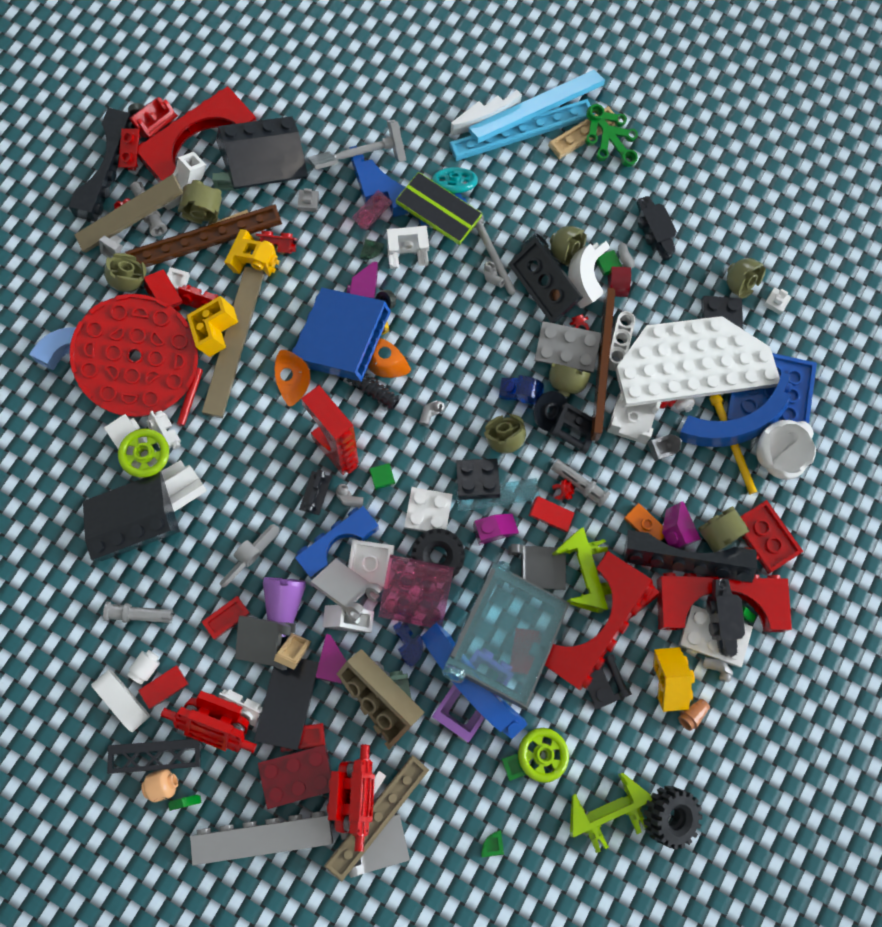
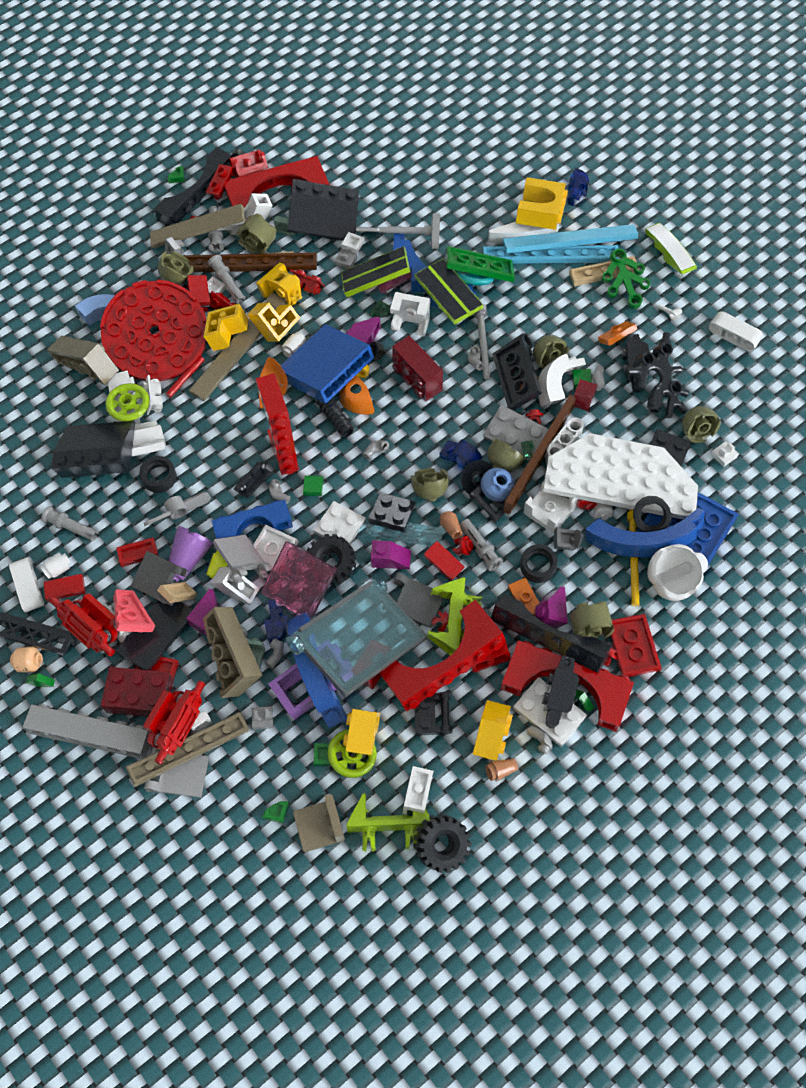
camera: 30 degrees right, 10 degrees down
none -> dark tan wedge [47,336,119,385]
none -> coral wing [113,589,155,633]
none -> black tyre [139,456,177,493]
none -> green tile [168,166,185,184]
none -> neon yellow cone [206,550,228,579]
none -> light grey pin [208,255,246,304]
none -> yellow brick [247,303,300,342]
none -> light grey tile [252,706,274,730]
none -> light grey arm [265,638,284,669]
none -> white brick [282,332,307,358]
none -> dark tan bracket [293,794,345,853]
none -> white tile [341,232,364,254]
none -> black tile [342,246,410,297]
none -> yellow brick [343,709,381,755]
none -> dark red brick [392,335,443,402]
none -> white panel [402,766,433,815]
none -> red plate [431,611,448,632]
none -> nougat cone [439,511,462,539]
none -> green tile [445,246,515,282]
none -> medium blue piece [481,468,515,502]
none -> yellow arch [516,177,568,230]
none -> clear green tile [520,440,534,461]
none -> black tyre [520,544,558,583]
none -> clear blue brick [568,168,589,206]
none -> orange plate [598,321,637,346]
none -> black plant [625,332,689,418]
none -> black tyre [633,496,671,532]
none -> white slope [645,223,697,274]
none -> white hand [658,304,682,321]
none -> white beam [709,312,763,351]

